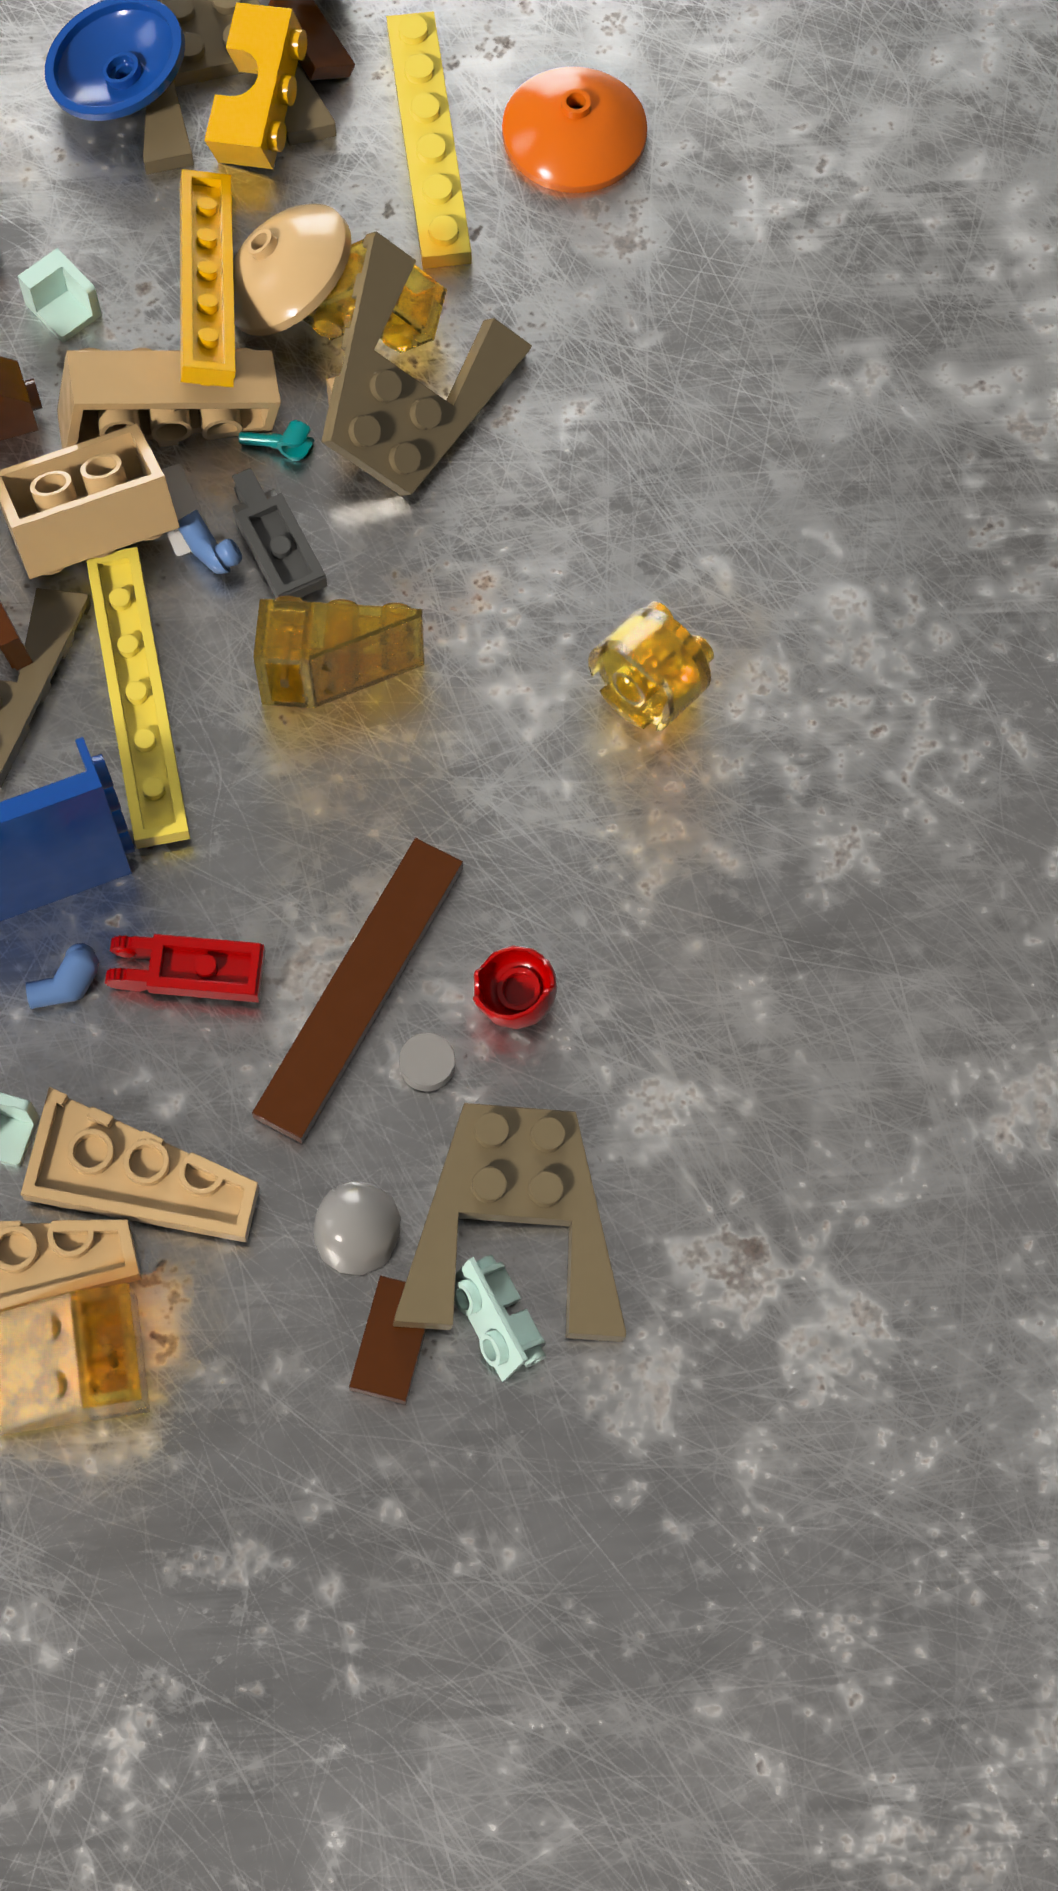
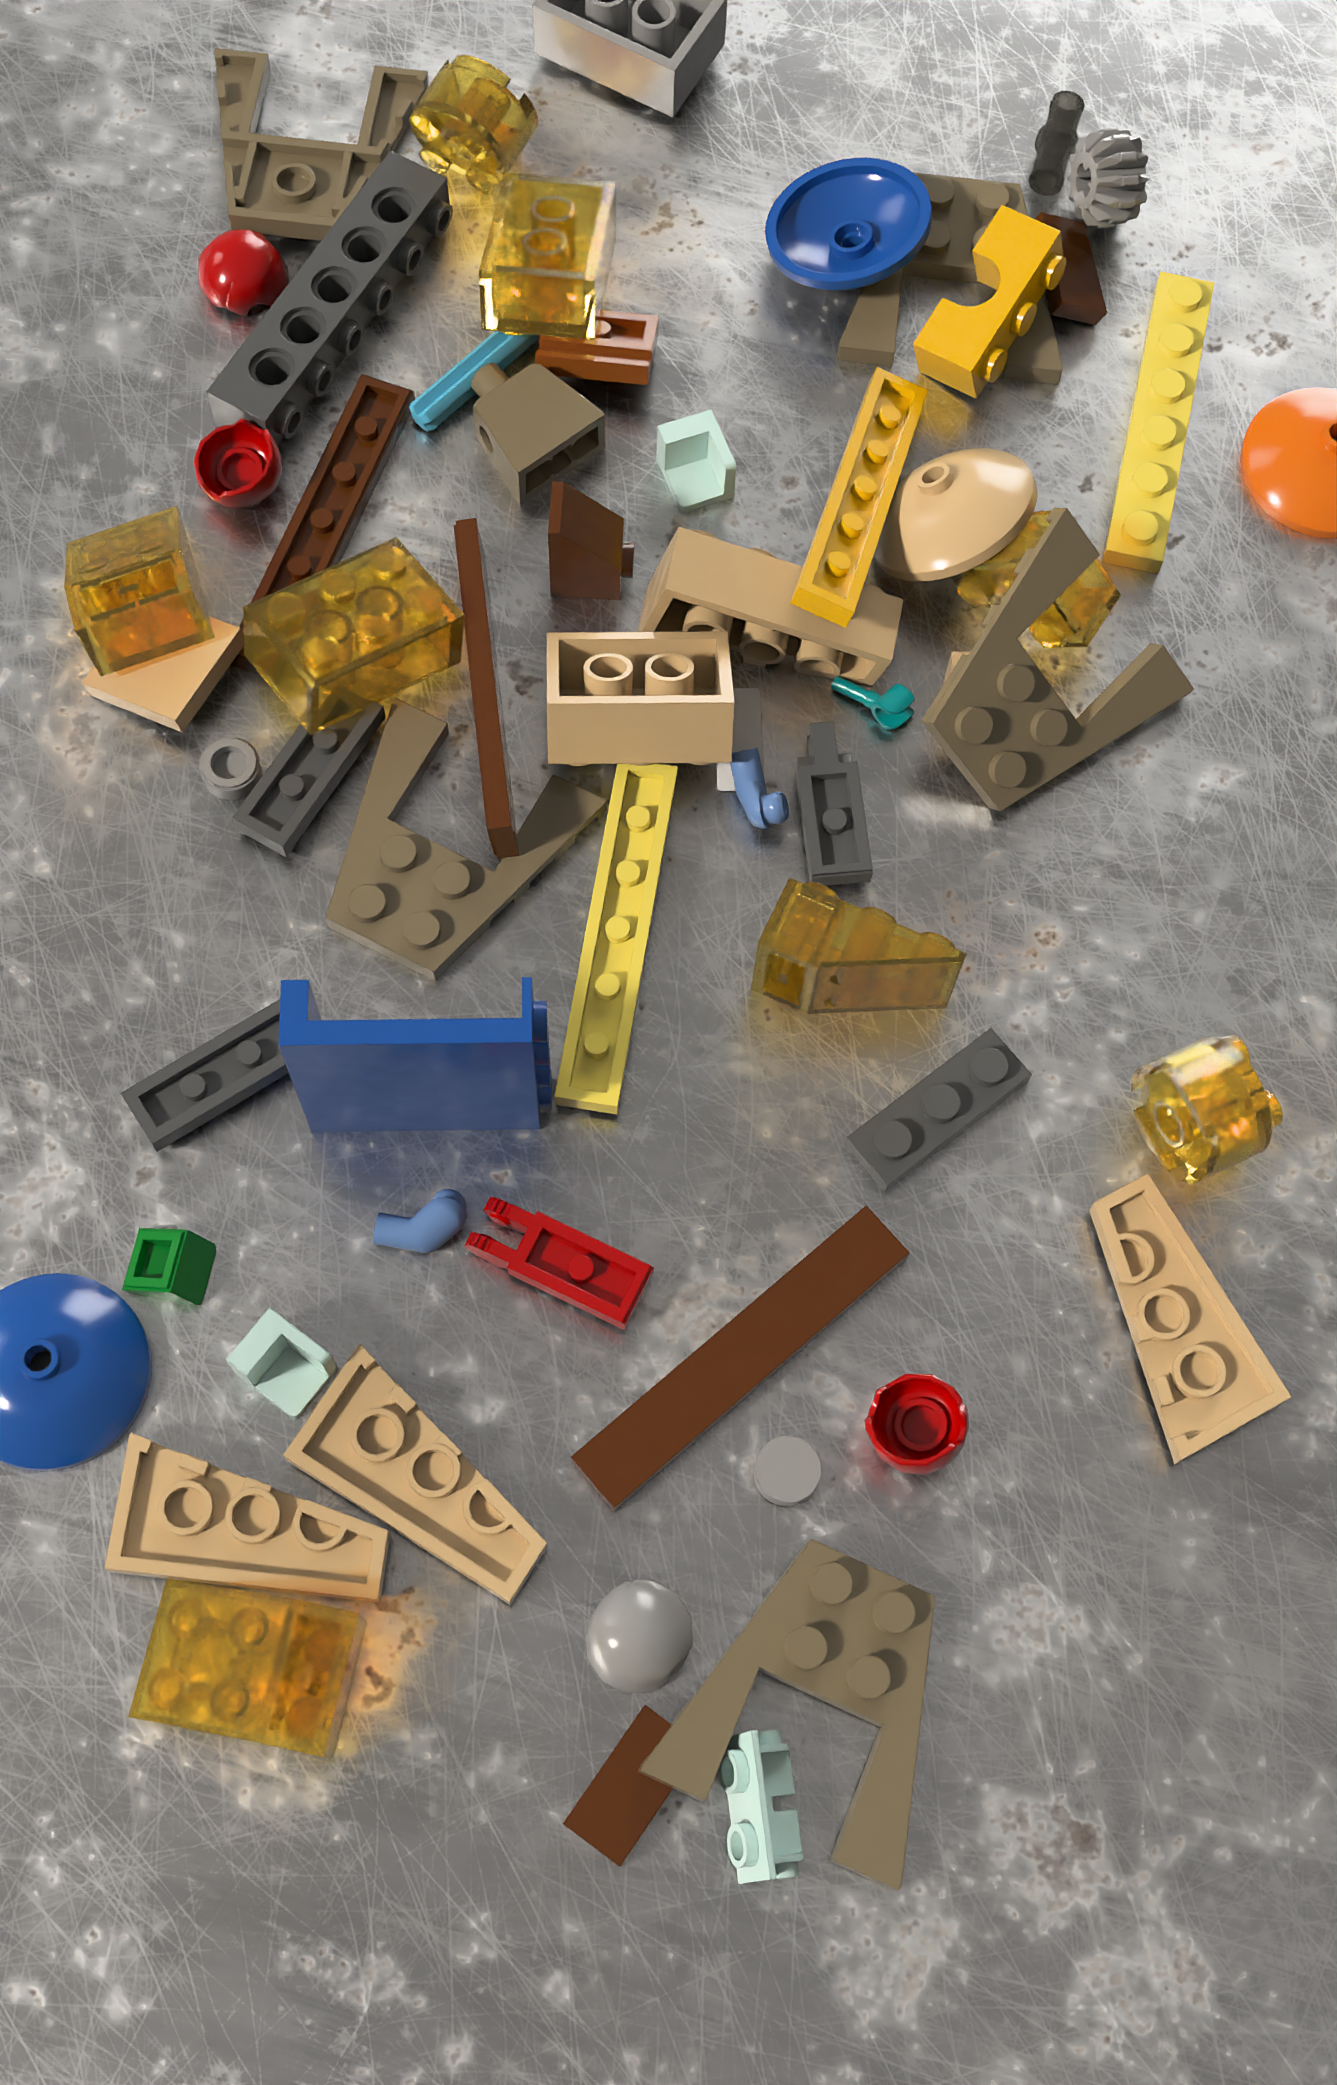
camera: 20 degrees right, 0 degrees up
none -> dark grey plate [844,1028,1032,1192]
none -> tan wing [1089,1174,1292,1465]

